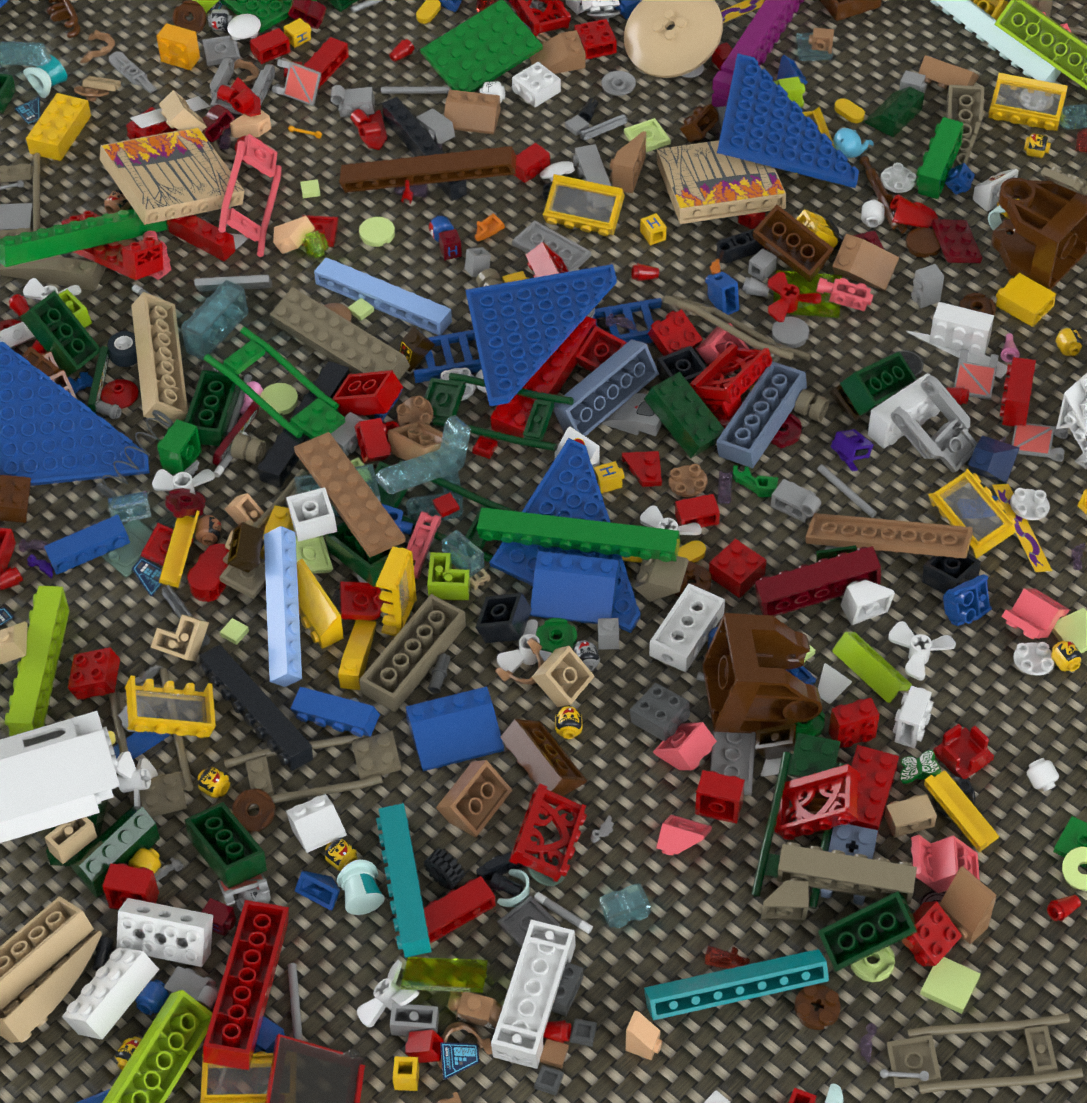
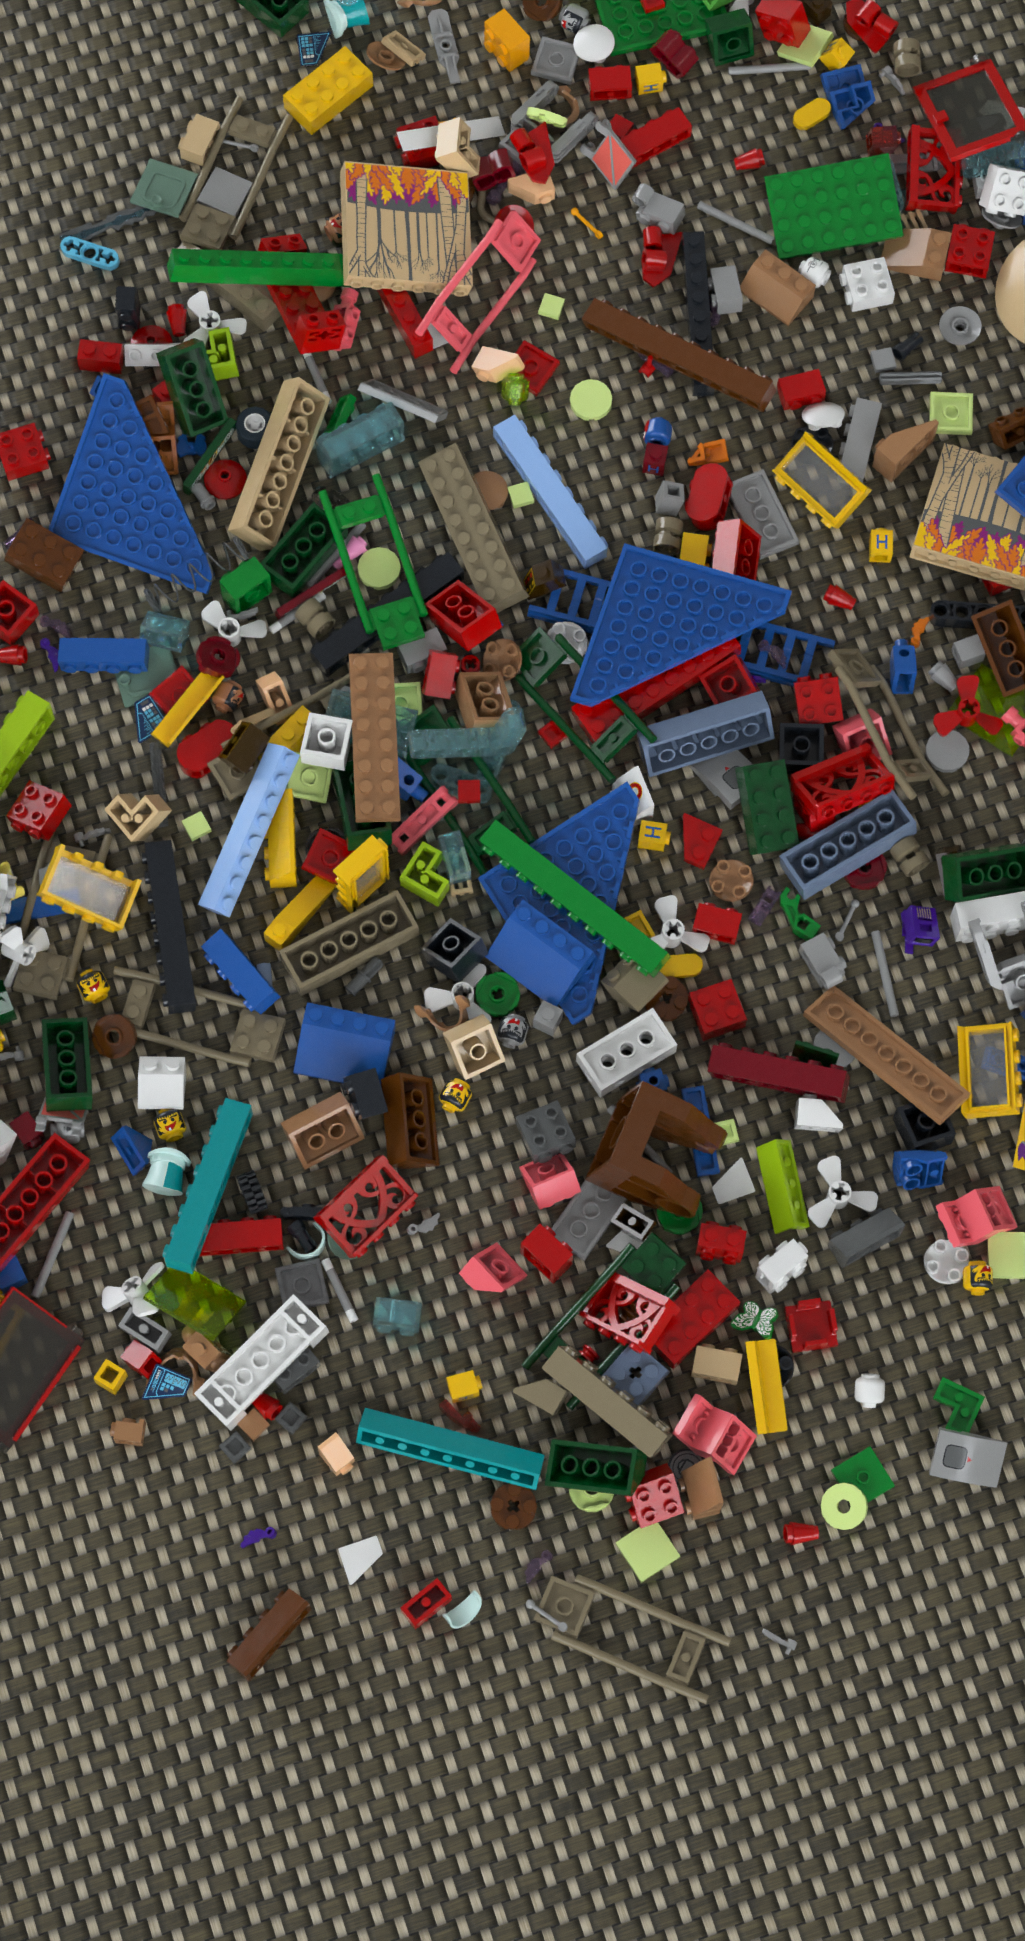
camera: 25 degrees right, 20 degrees up
none -> green plate [324,394,357,438]
none -> black brick [341,1068,388,1121]
none -> yellow brick [446,1370,483,1403]
none -> yellowish green tile [526,107,568,128]
none -> red brick [685,463,733,531]
none -> dark grey slope [828,1208,905,1268]
none -> light grey hinge [835,899,860,941]

